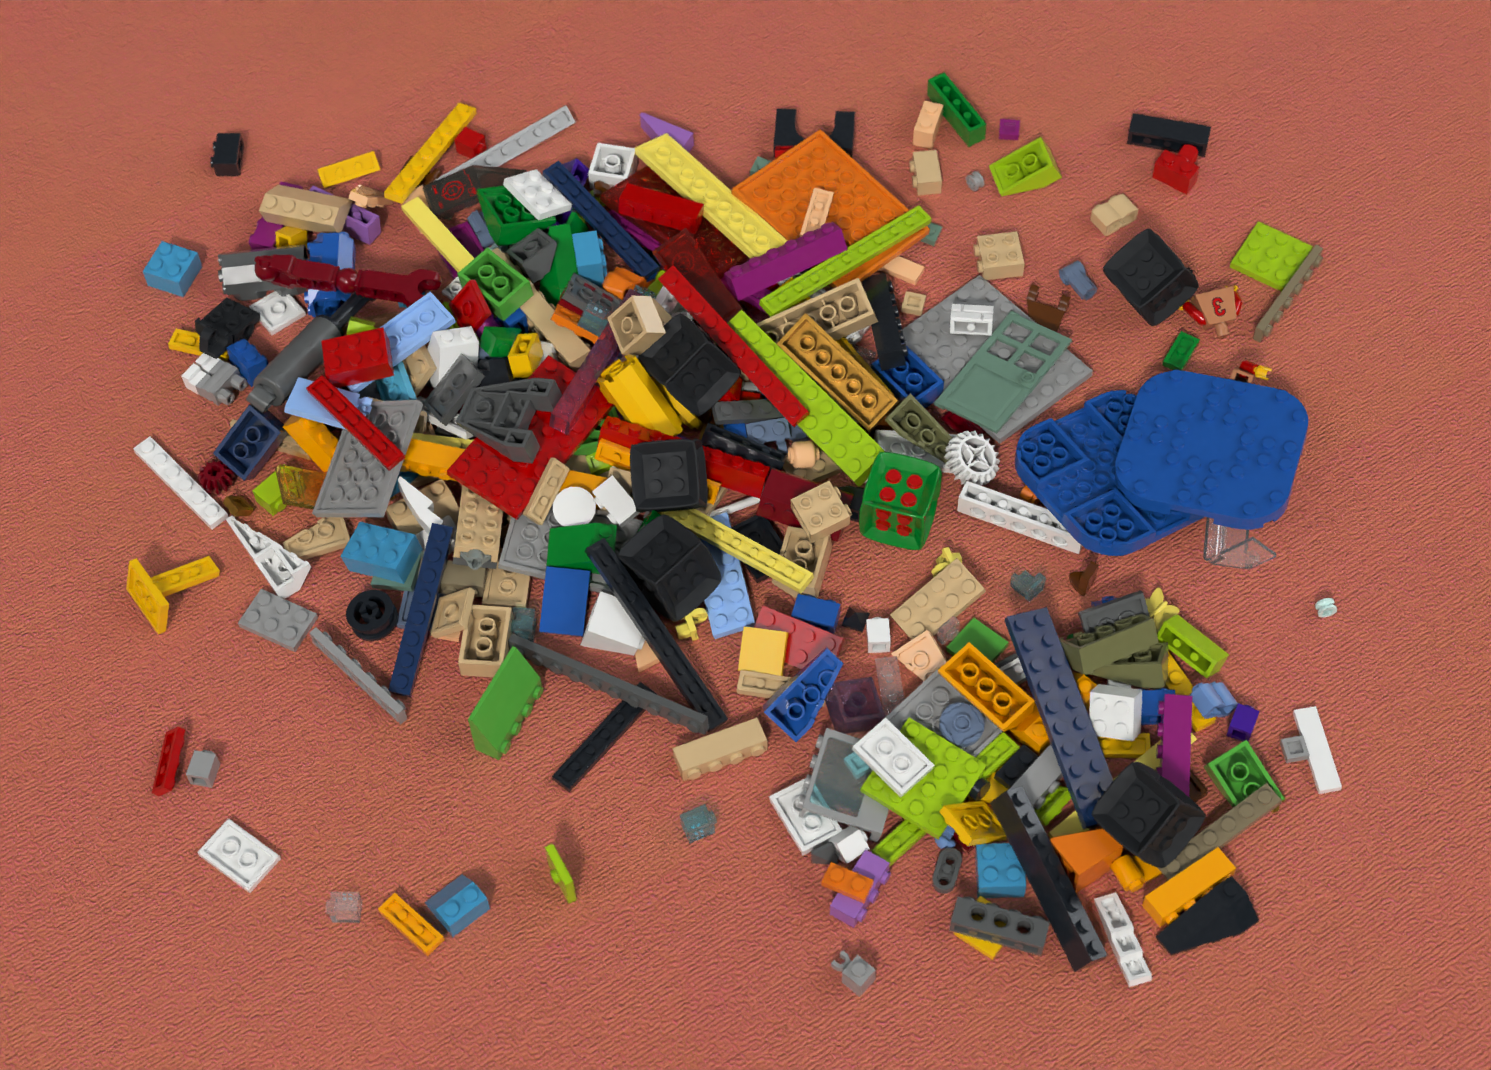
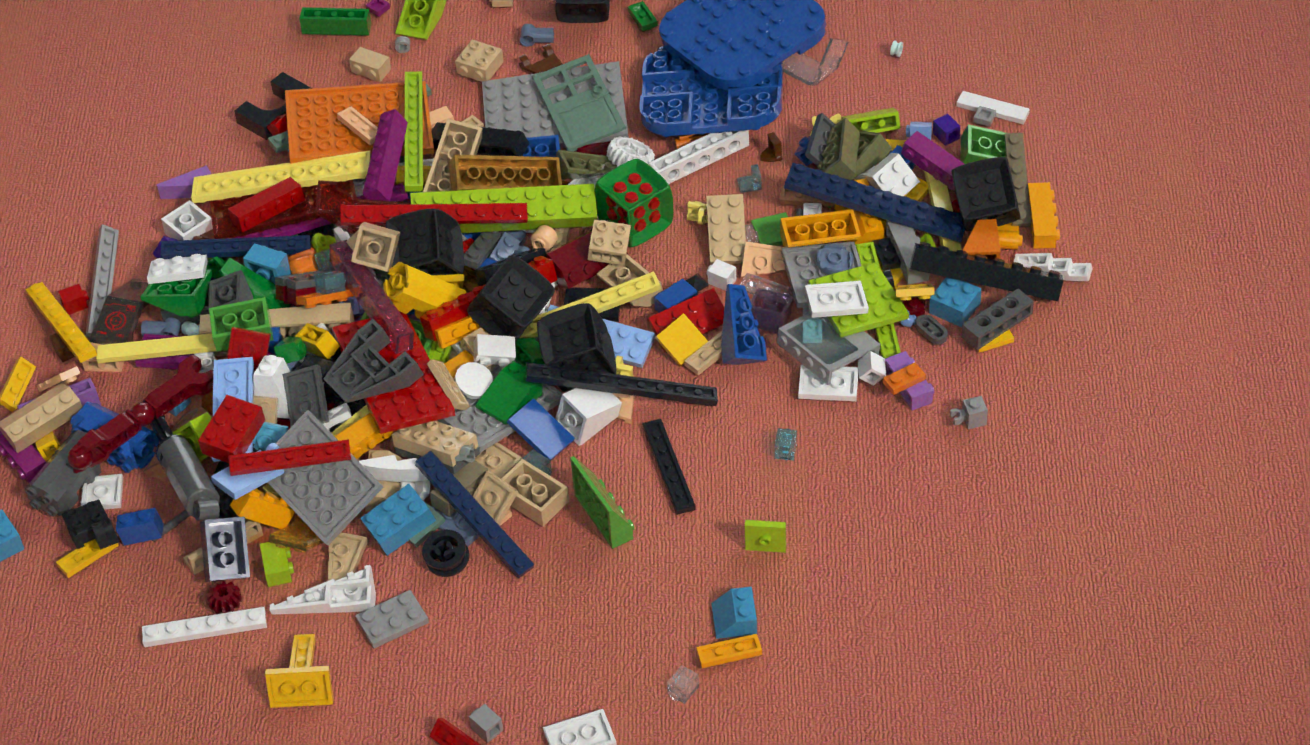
camera: 55 degrees left, 10 degrees down
light grey hips [181,353,248,406] -> none
pearl gold plate [223,496,254,517] -> none
light grey plate [310,627,407,725] -> none
dark grey plate [508,634,709,735] -> none
tan brick [673,718,768,781] -> none
dark grey slope [811,842,838,865] -> none
light nougat brick [913,101,943,149] -> none
white brick [950,304,994,336] -> none
black wedge [1156,876,1259,956] -> none

